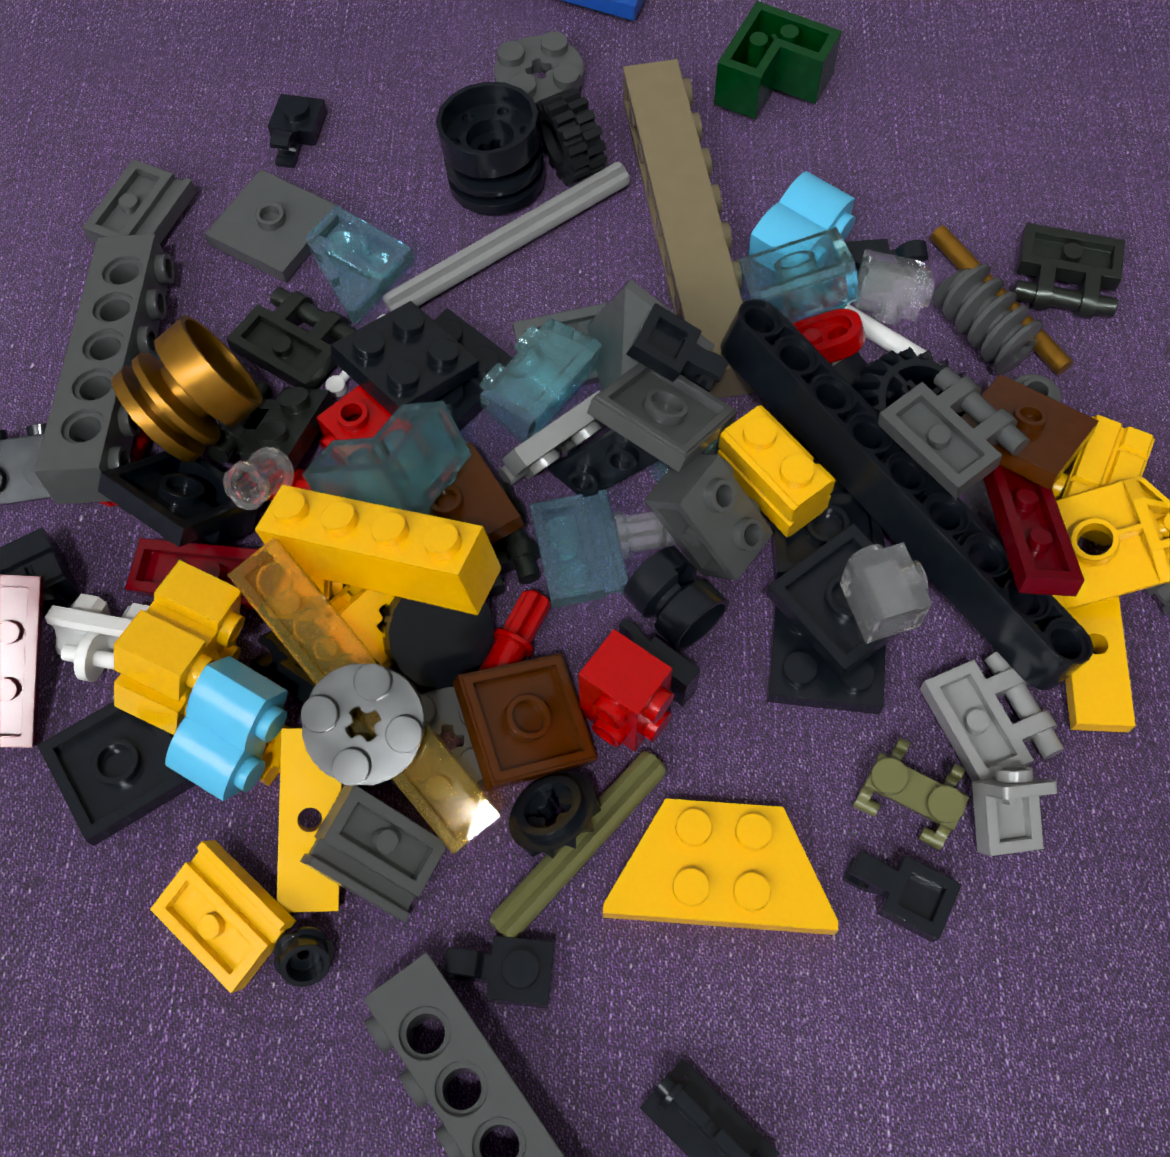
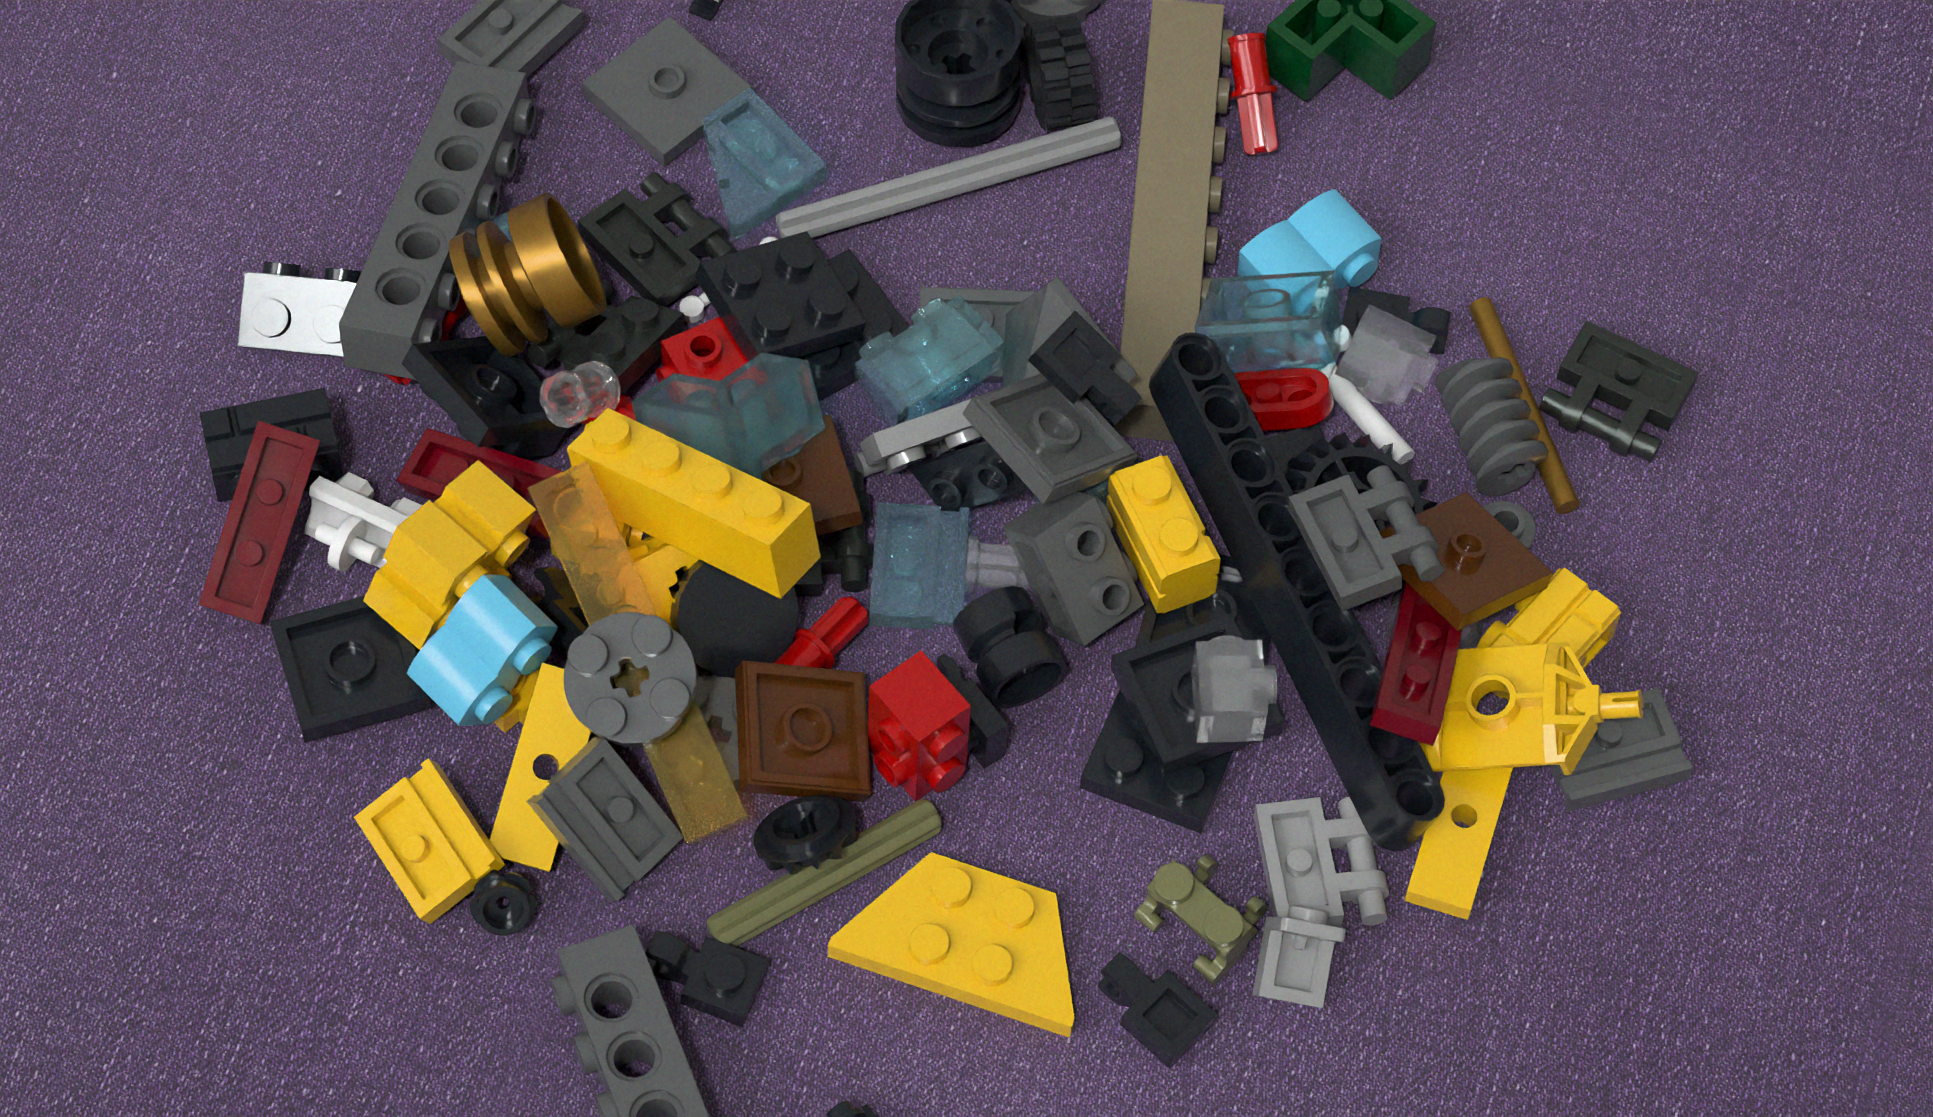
camera: 10 degrees right, 5 degrees down
none -> axle [1227,33,1279,156]

